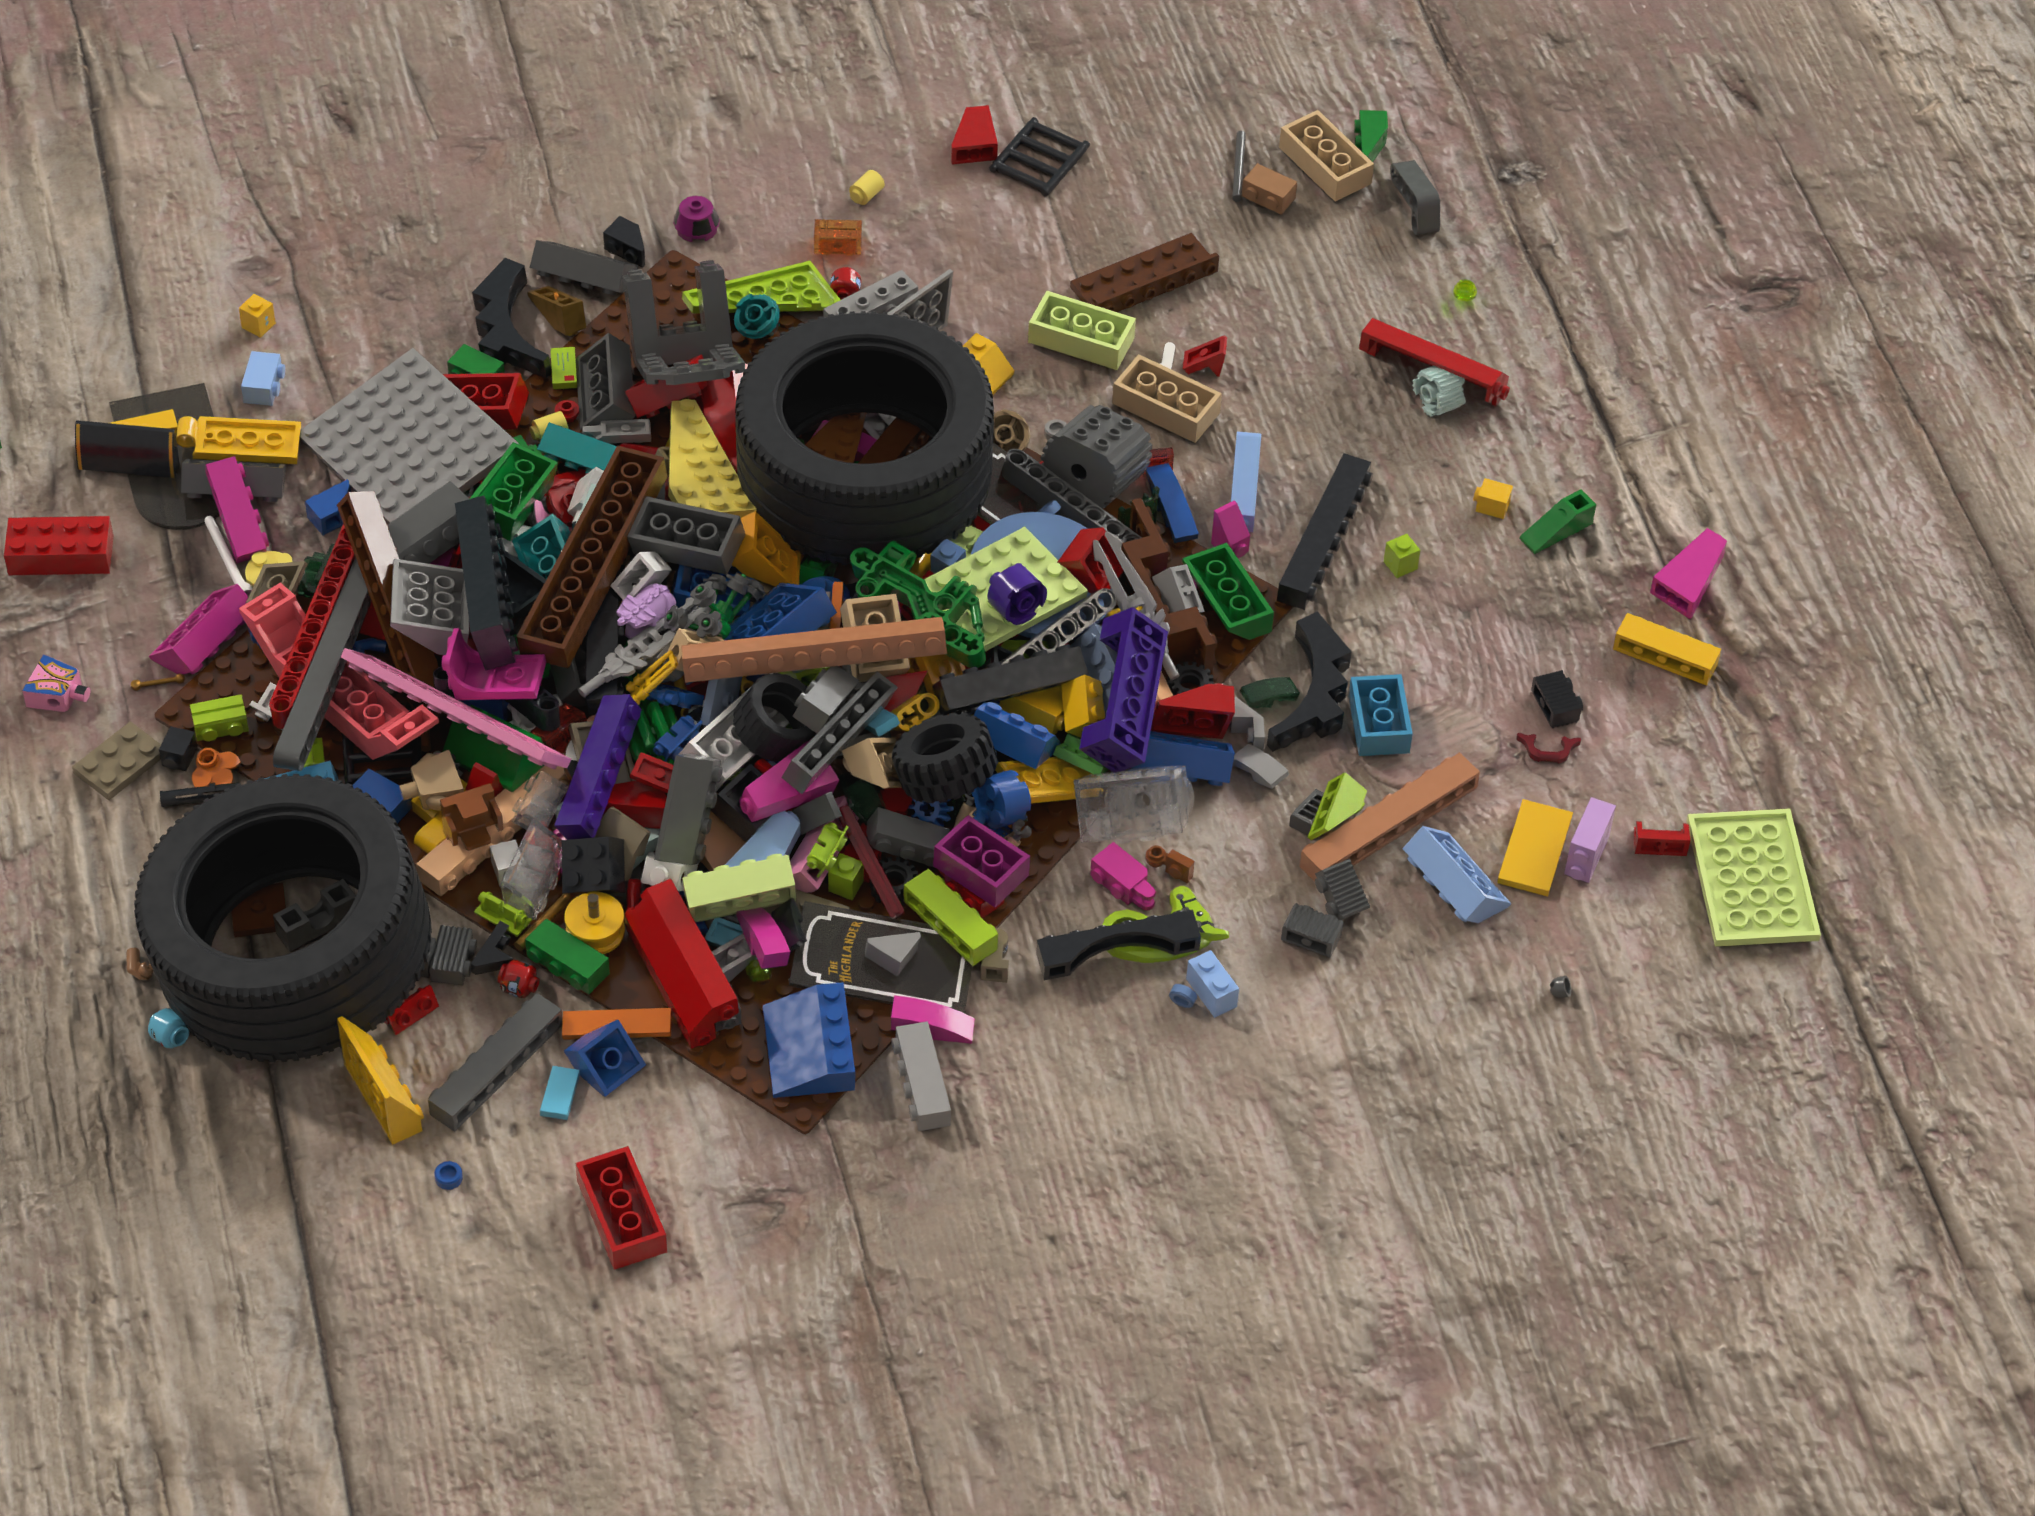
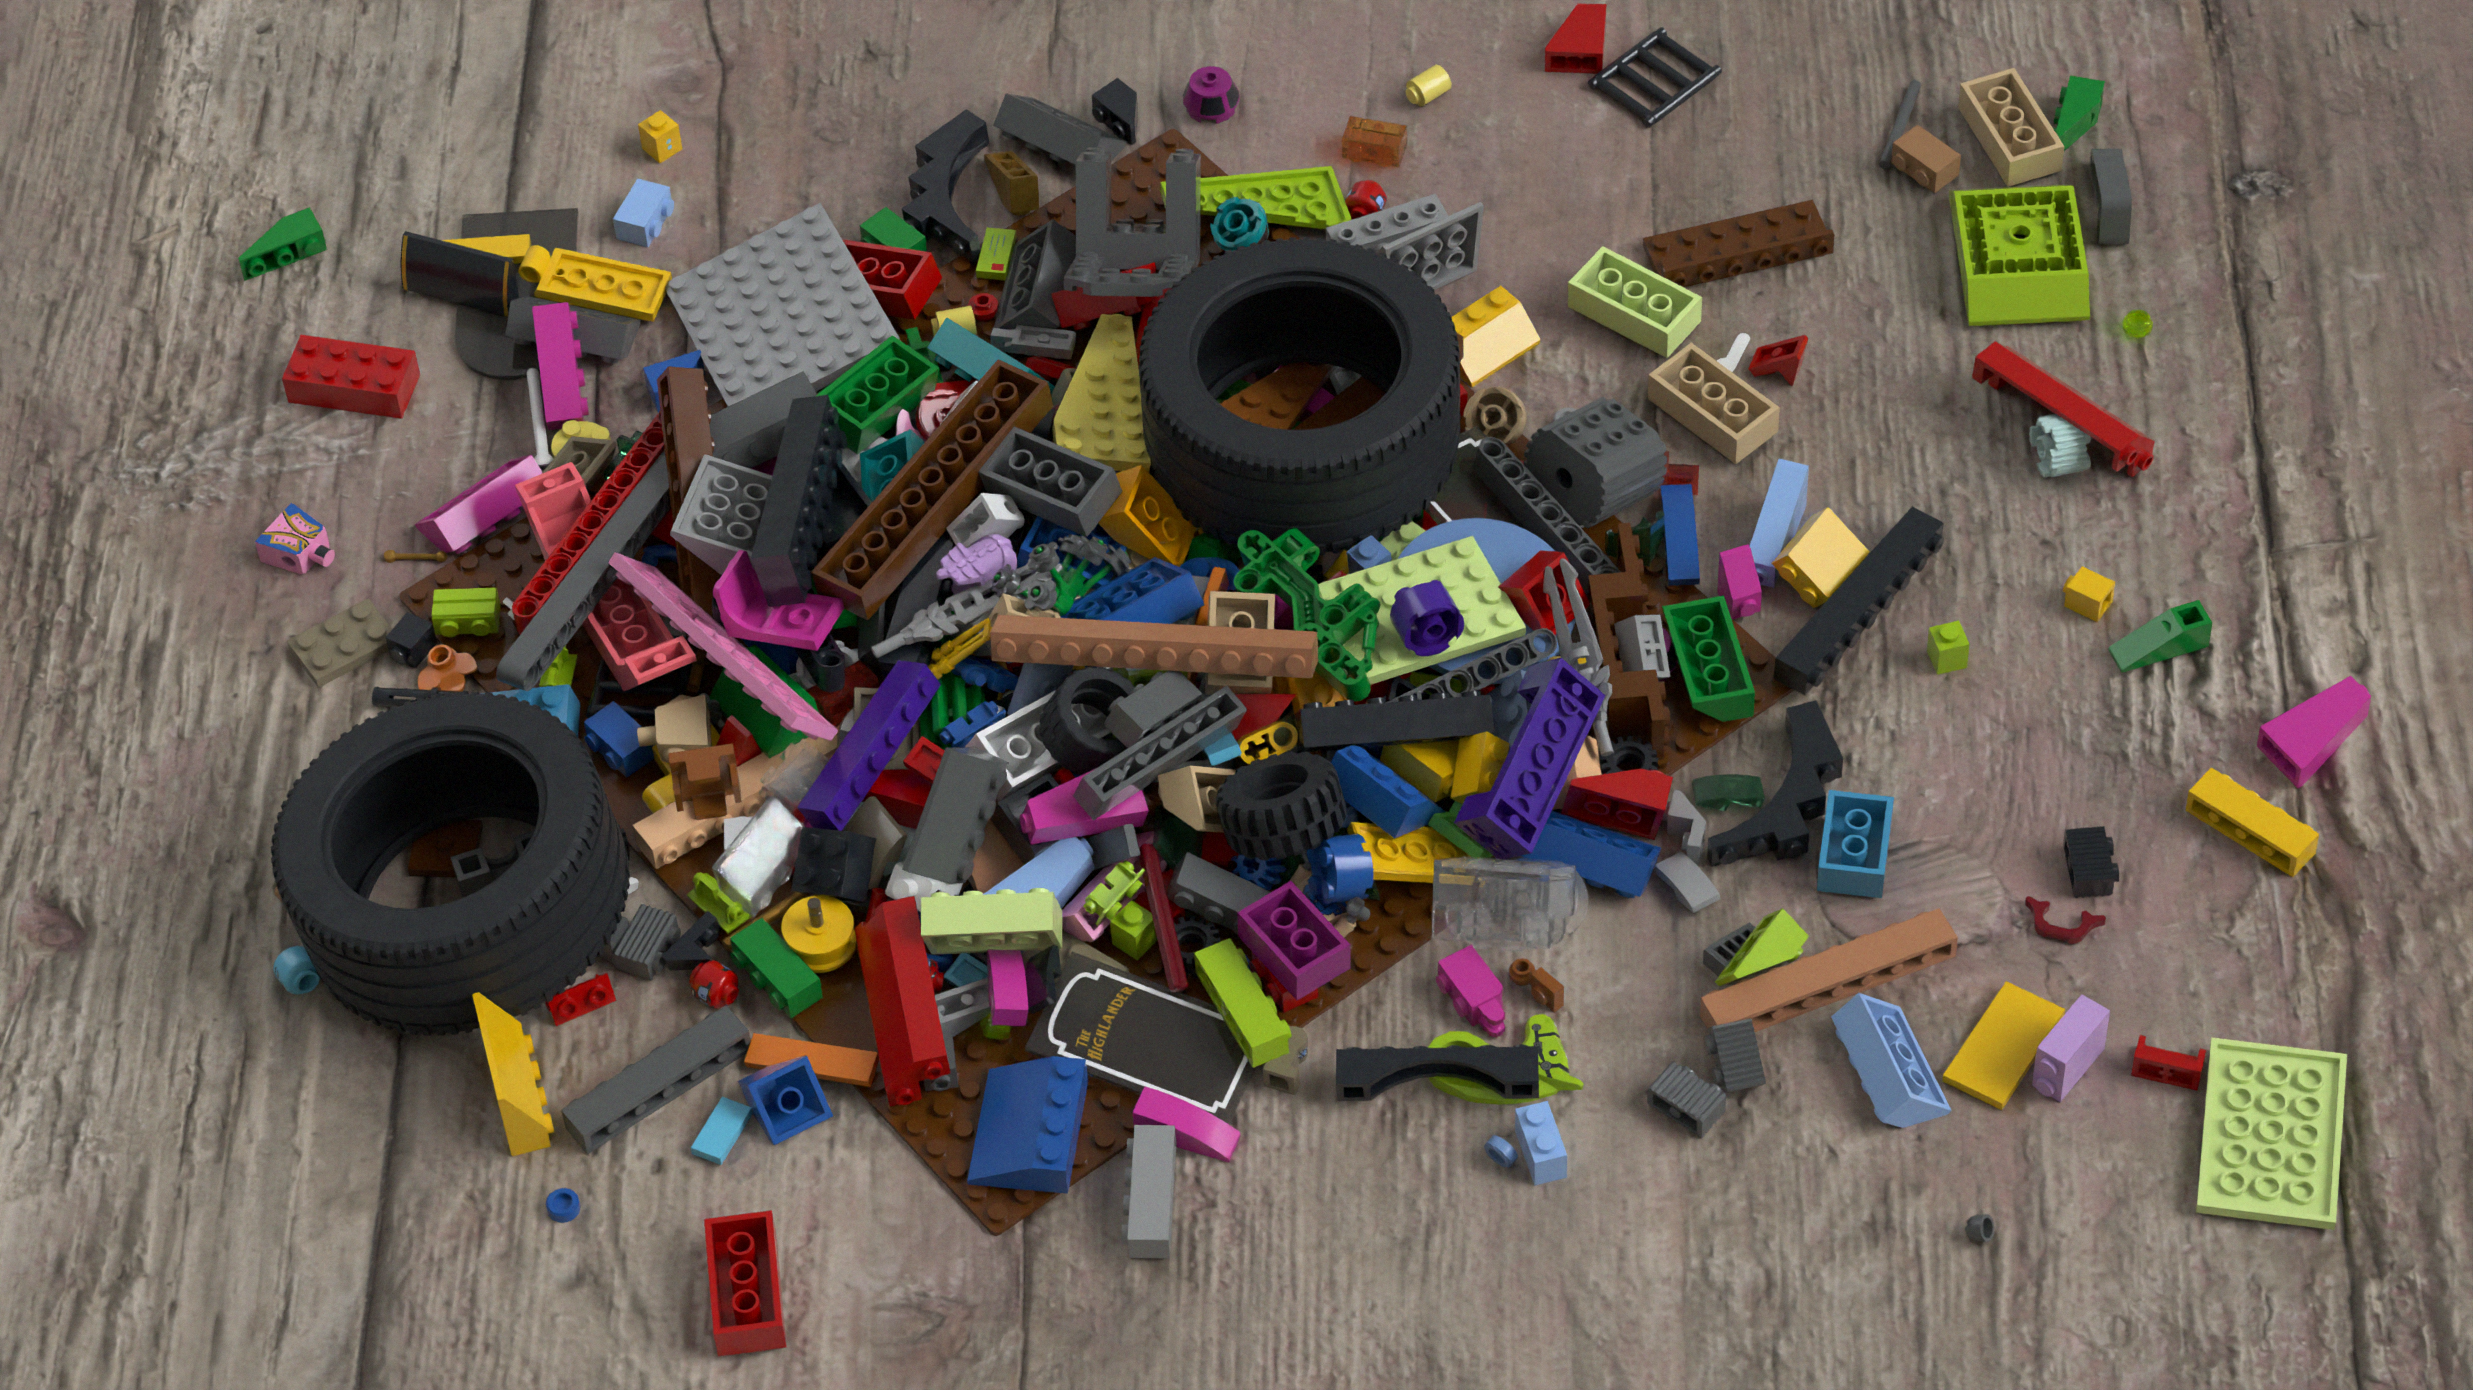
camera: 20 degrees right, 0 degrees up
light grey slope [865,932,921,976] -> none
medium blue tile [1037,500,1061,514] -> none
none -> yellow brick [1771,507,1870,608]
none -> lime slope [1948,185,2090,326]

